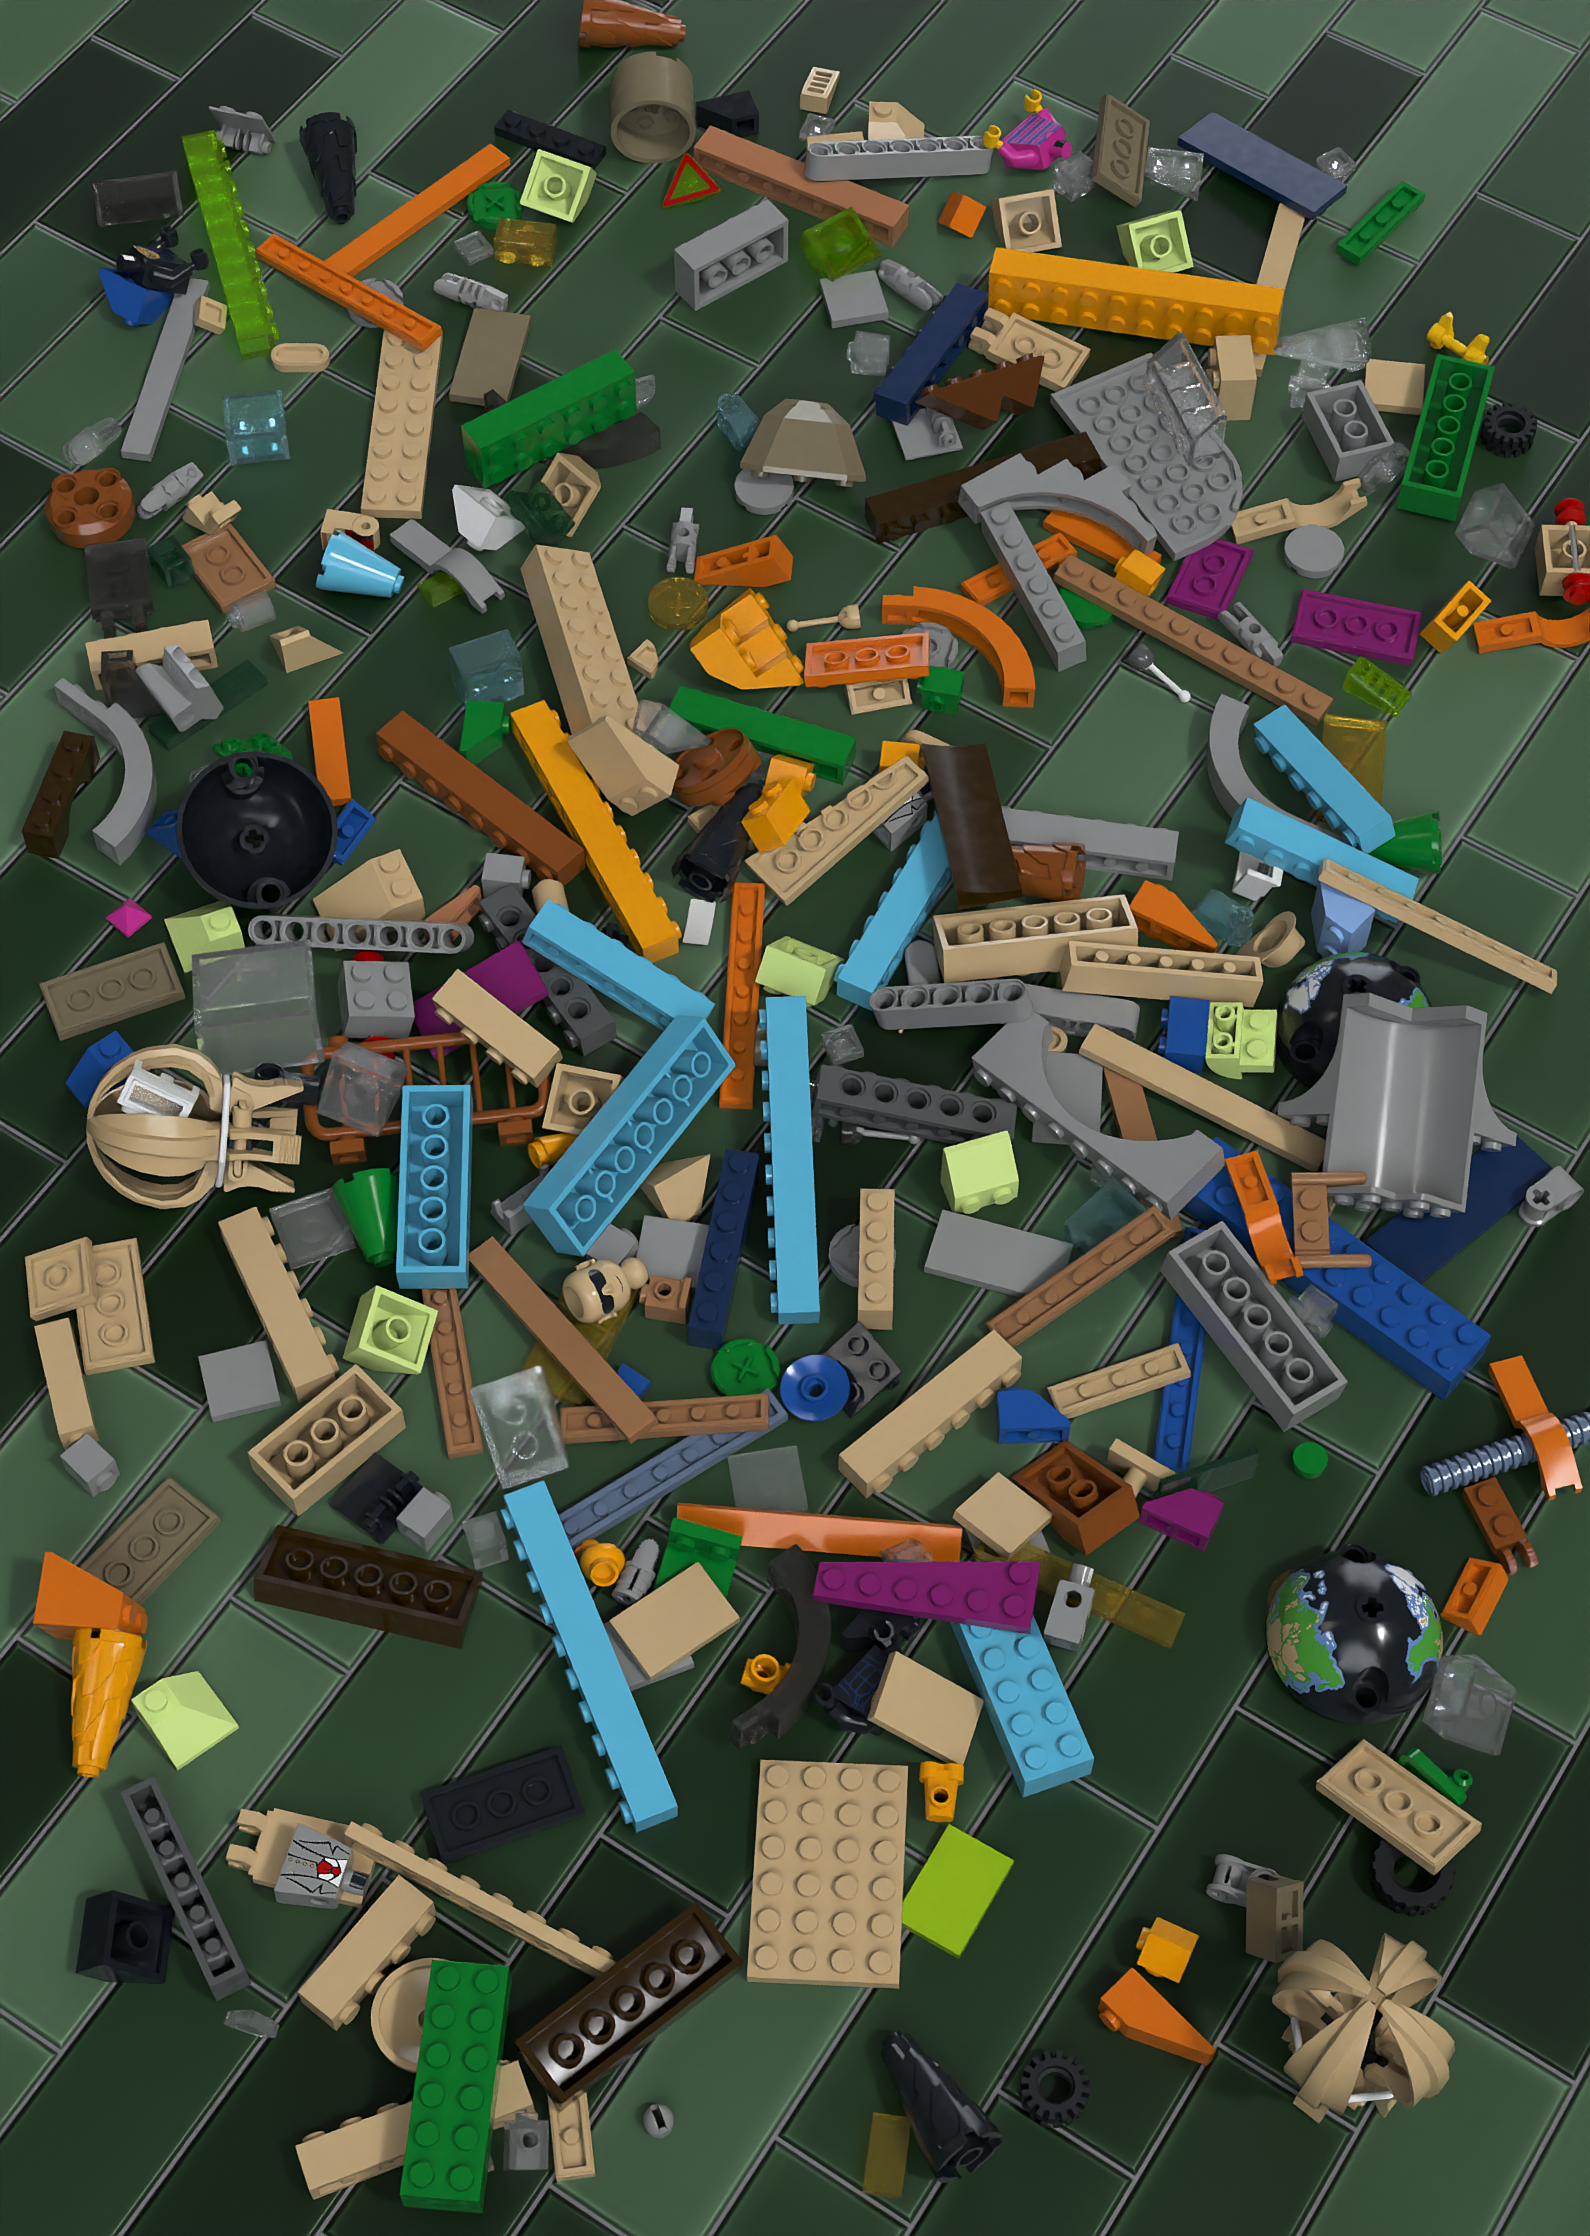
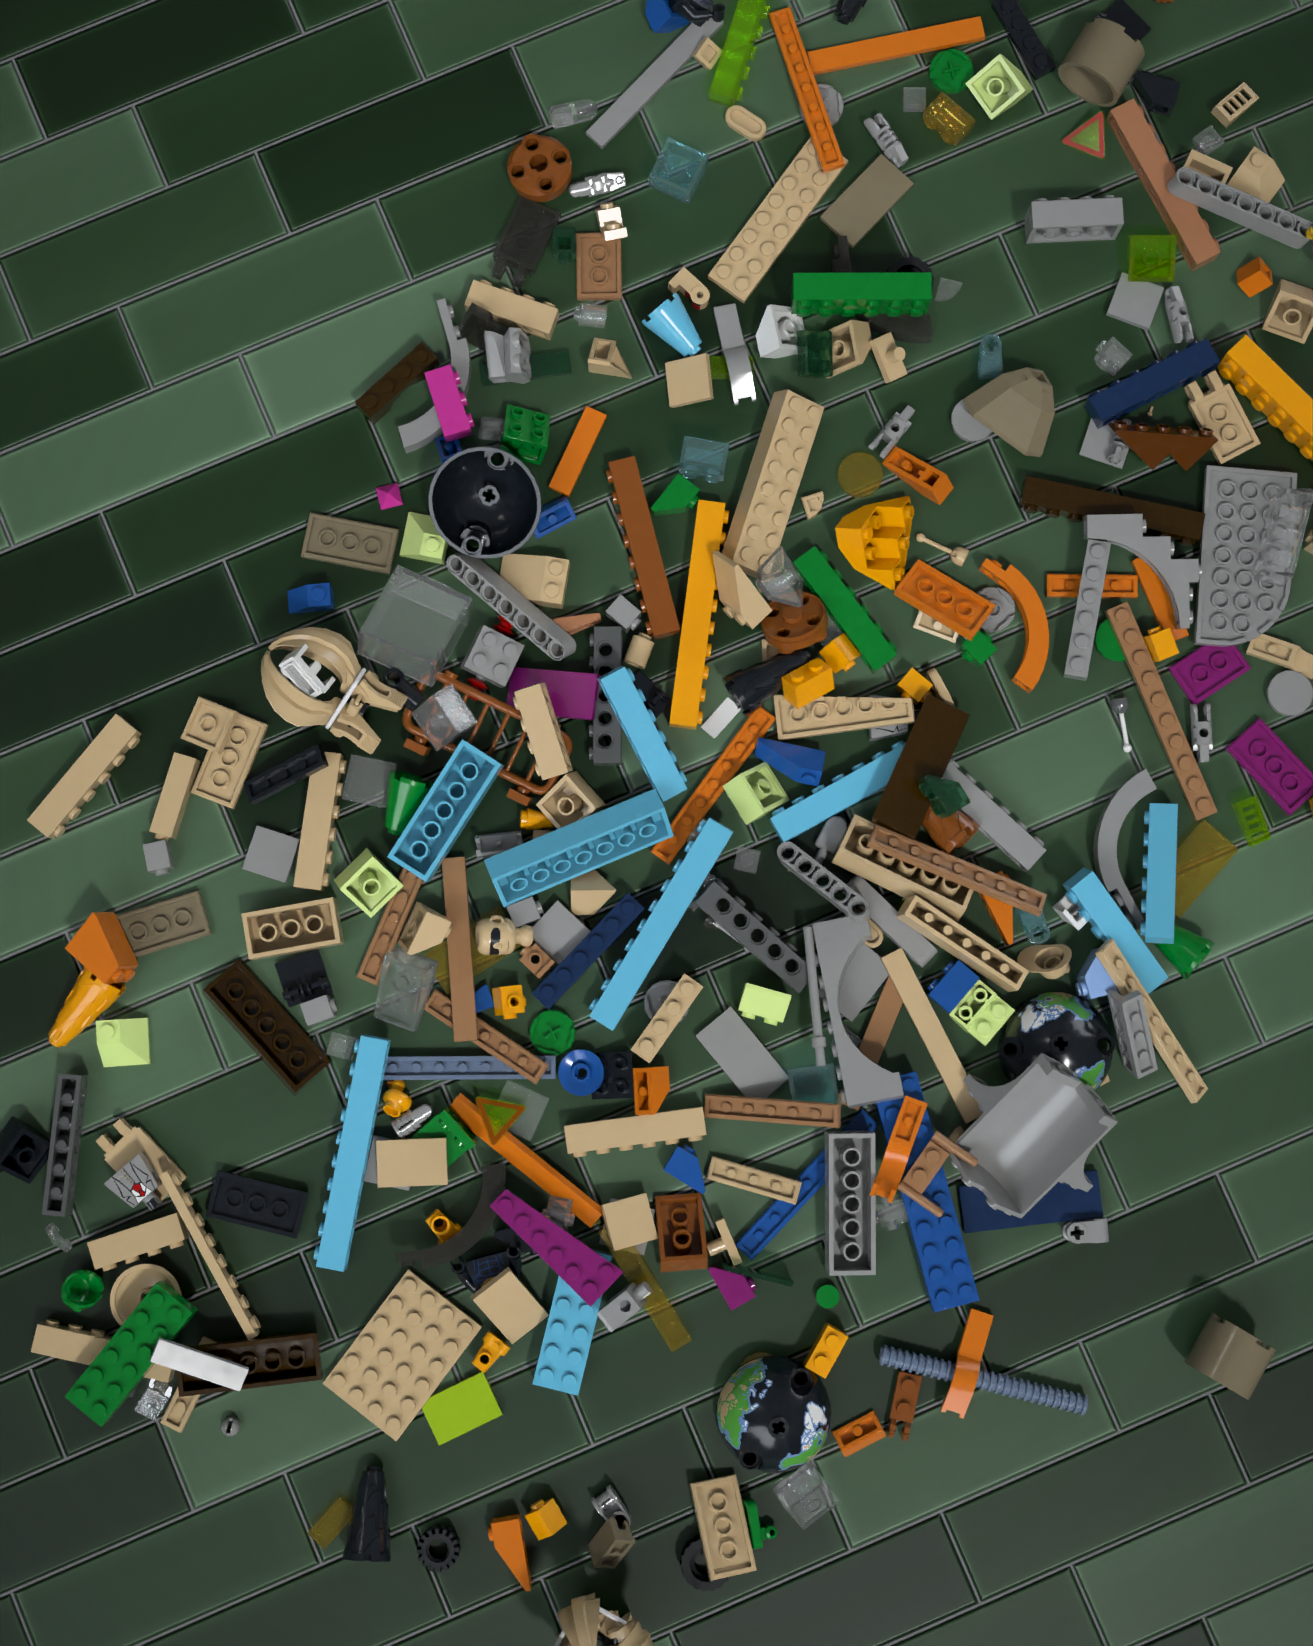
camera: 35 degrees right, 25 degrees up
none -> green hair [60,1270,104,1313]
none -> tile [150,1337,249,1392]
none -> black plate [243,744,329,805]
none -> tan slope [397,902,451,955]
none -> dark pink brick [424,365,474,443]
none -> clear neon green piece [475,1096,526,1145]
none -> light orange brick [492,985,526,1020]
none -> orange slope [633,1066,670,1115]
none -> tan tile [665,353,714,408]
none -> blue slope [754,737,826,786]
none -> light grey bar [803,927,826,1067]
none -> light orange brick [803,1322,848,1379]
none -> medium nougat tile [867,824,1047,917]
none -> tan tile [869,332,908,383]
none -> clear green slope [917,775,971,819]
none -> light grey fence [1107,989,1158,1079]

